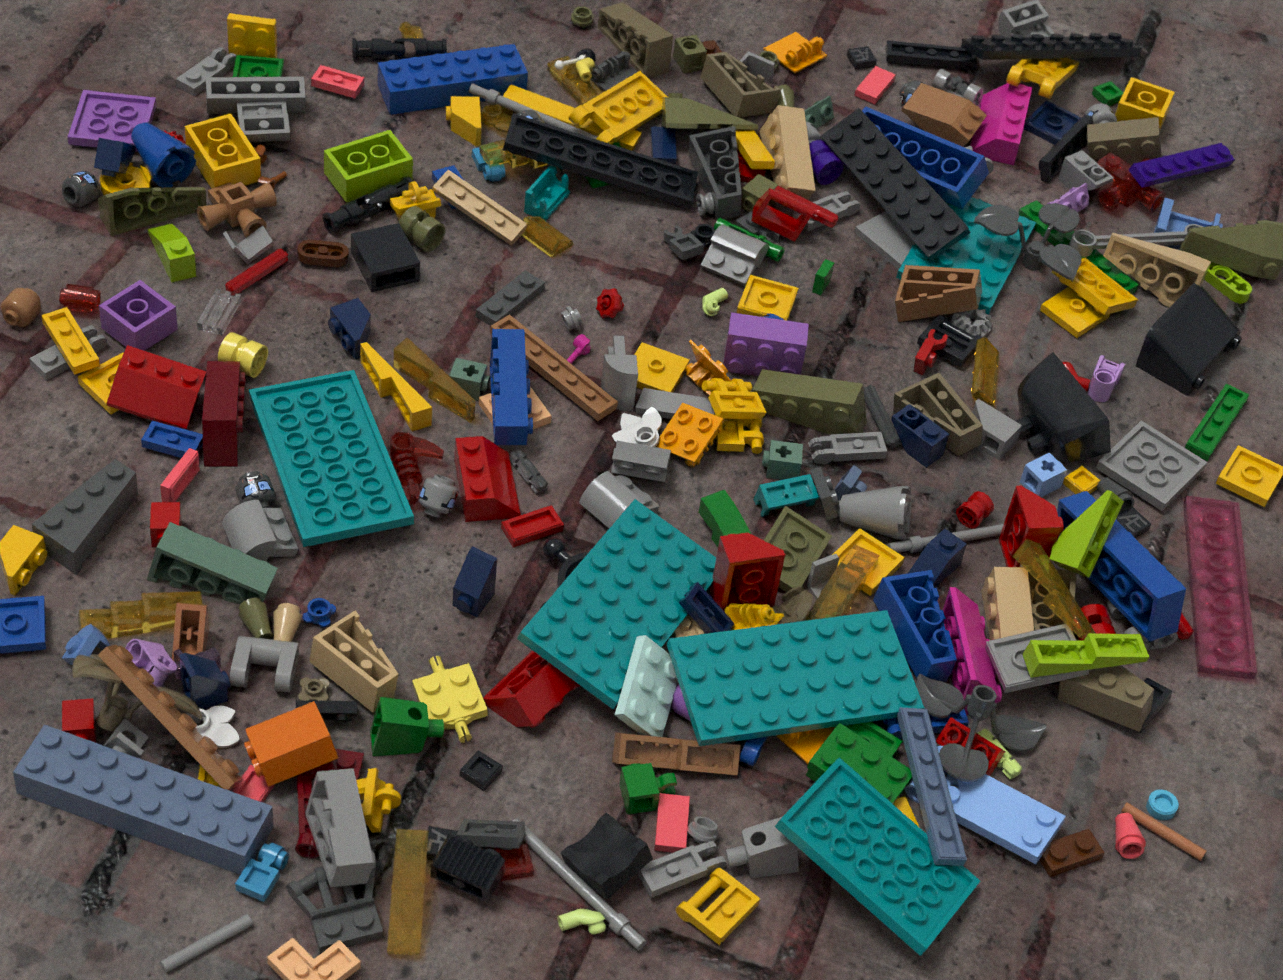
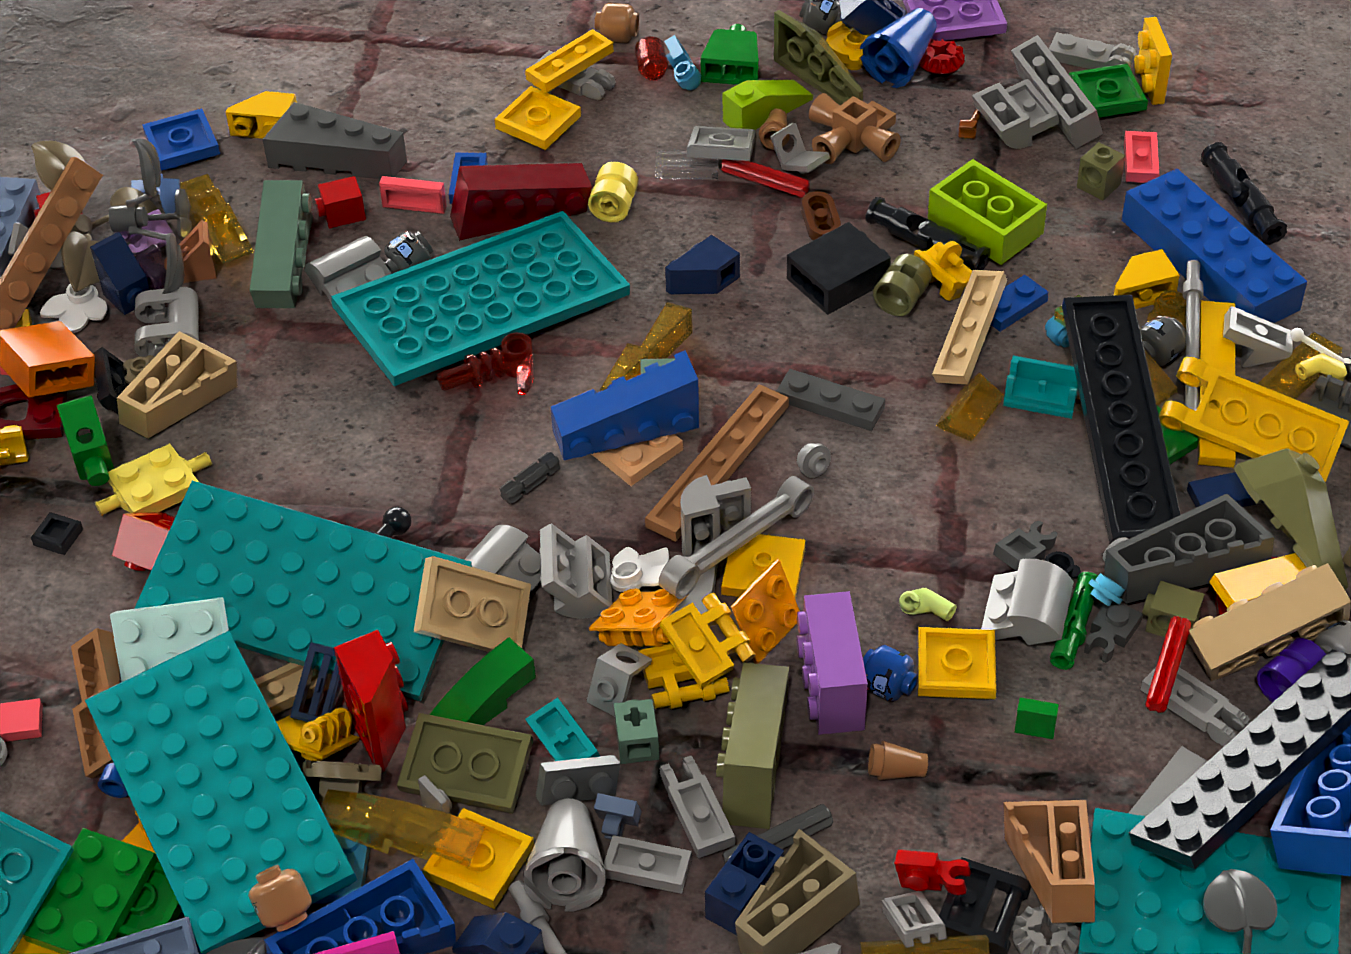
camera: 85 degrees right, 0 degrees up
medium lavender brick [99,280,178,351] -> none
red slope [106,345,206,430] -> none
yellow brick [185,114,261,189] -> none
olive cone [238,598,273,639] -> none
dark orange hand [258,171,287,190] -> none
tan cone [273,603,303,642] -> none
blue plate [302,598,336,627] -> none
yellow slope [360,342,432,431] -> none
clear yellow arm [399,22,424,38] -> none
light grey head [418,474,459,517] -> none
dark blue slope [452,546,497,617] -> none
red slope [454,436,521,522] -> none
red tile [501,505,564,548] -> none
dark pink hand [567,334,591,364] -> none
red piece [596,288,624,319] -> none
green brick [619,763,677,815] -> none
red tile [751,188,814,242] -> none
none -> dark grey plant [109,138,193,294]
none -> medium nougat head [248,865,312,932]
none -> tan plate [414,556,531,652]
none -> light grey bracket [587,643,652,717]
none -> light grey plate [603,835,692,894]
none -> light grey piece [659,476,814,599]
none -> dark azure plate [664,35,701,91]
none -> light grey tile [687,126,756,161]
none -> green torso [701,24,759,85]
none -> medium nougat cone [759,109,790,150]
none -> medium nougat cone [868,741,928,780]
none -> light grey tile [882,891,947,948]
none -> olive brick [1077,142,1125,201]
none -> medium azure plate [1089,573,1125,606]
none -> light grey slope [1223,306,1293,367]

